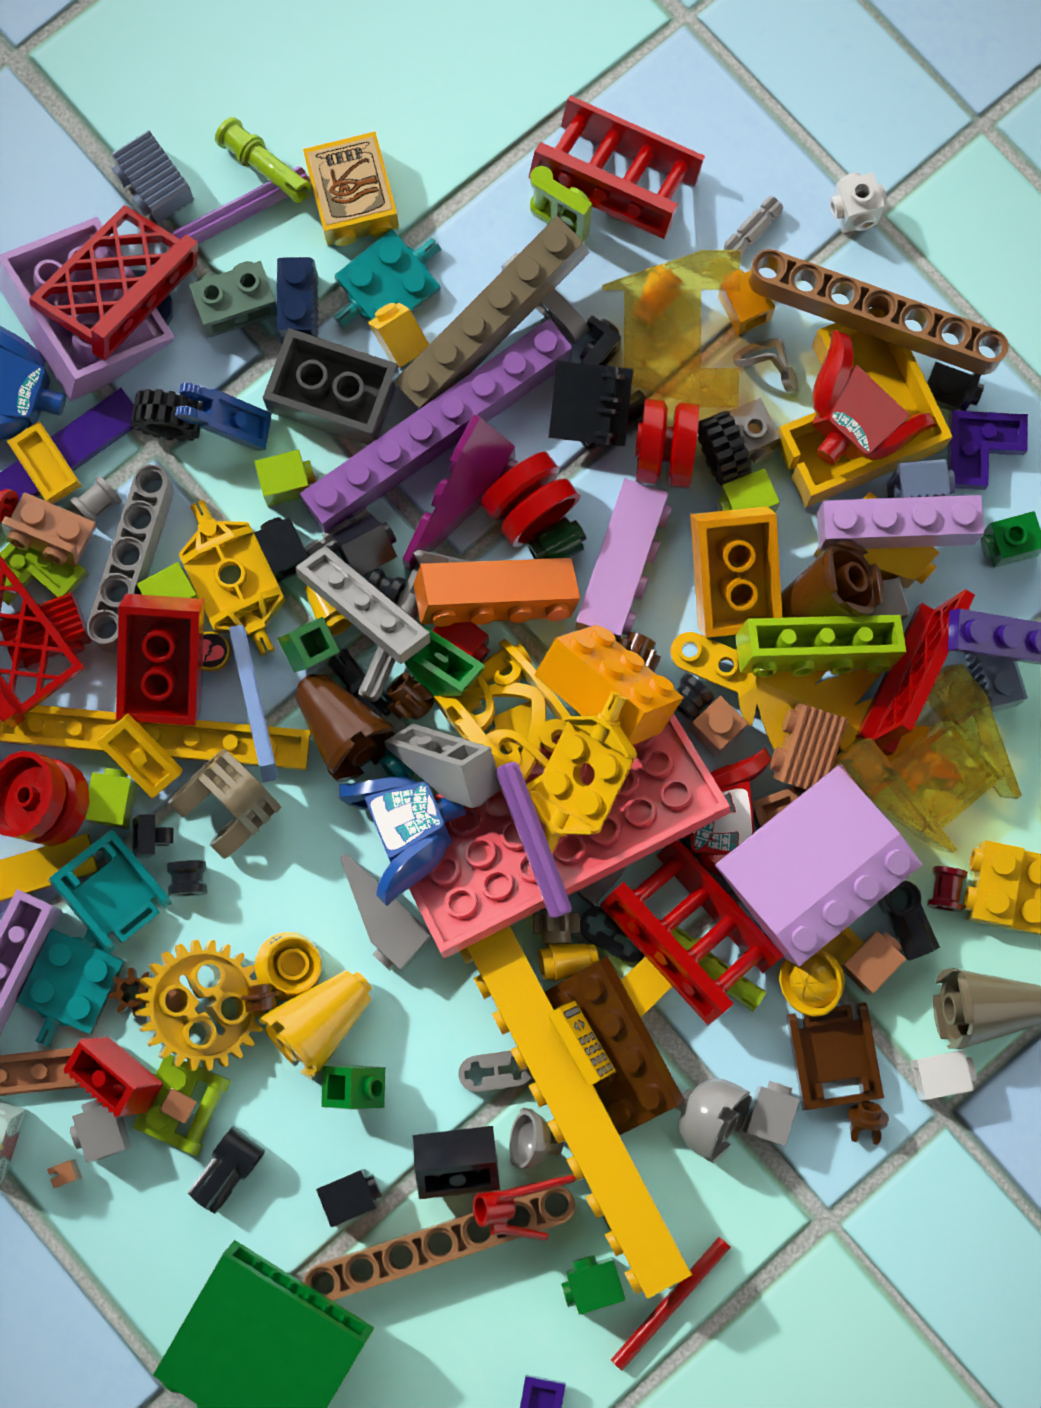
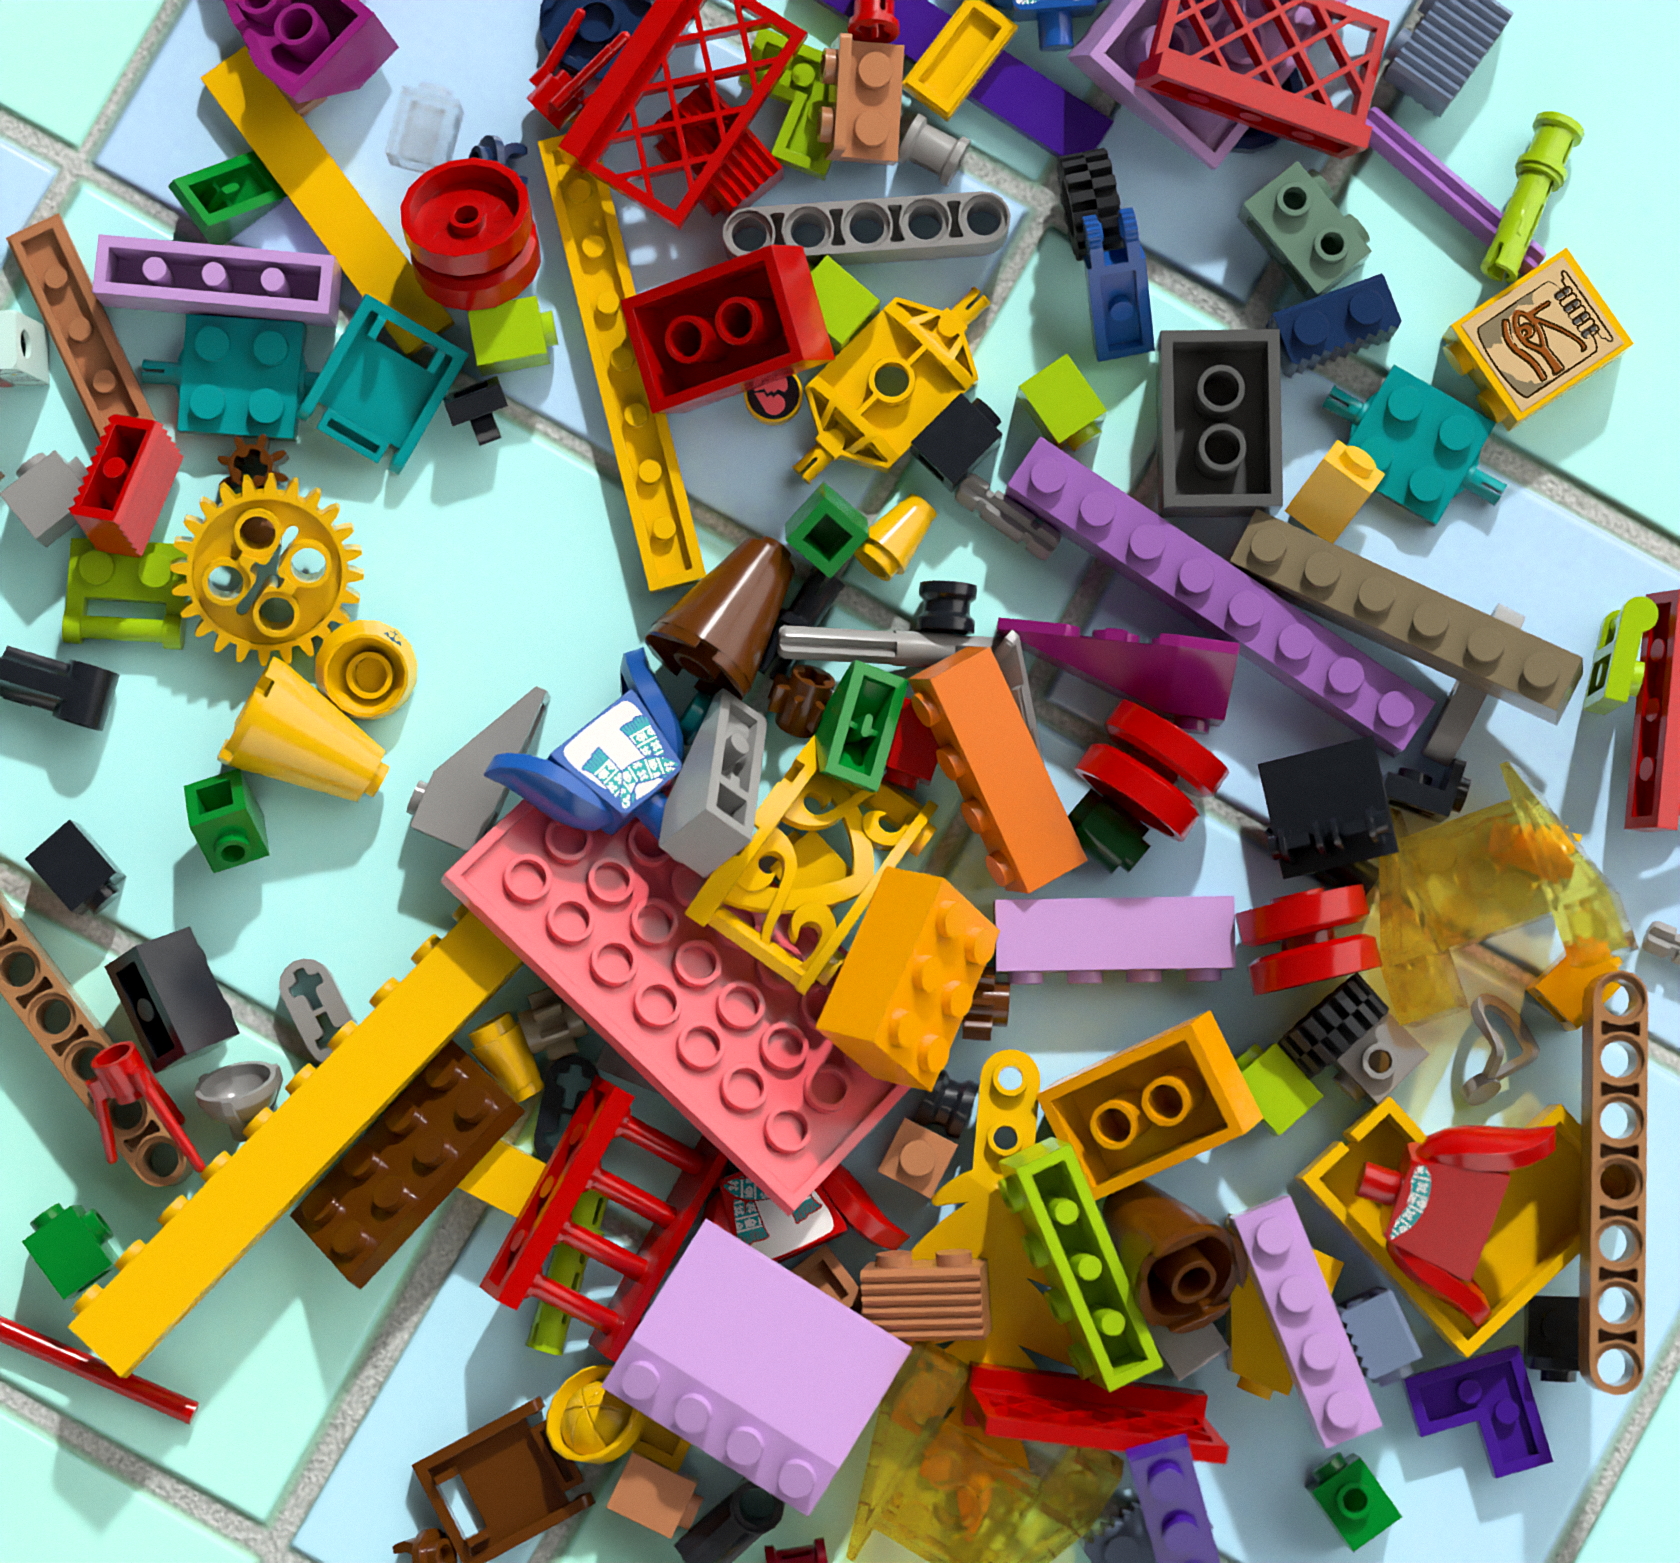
camera: 70 degrees right, 5 degrees up
yellow plate [97,713,183,799] -> none
nougat piece [159,1088,197,1124] -> none
black wheel [167,860,208,897] -> none
dark tan piece [168,749,282,859] -> none
medium blue tile [229,625,278,783] -> none
reddish brown plate [240,983,280,1012] -> none
light grey plate [296,546,430,664] -> none
black brick [331,514,398,576] -> none
medium lavender axle [496,762,572,918] -> none
yellow plate [528,691,637,855] -> none
yellow tile [548,1001,616,1086] -> none
light grey cylinder [676,1078,752,1163] -> none
light grey brick [743,1081,800,1146] -> none

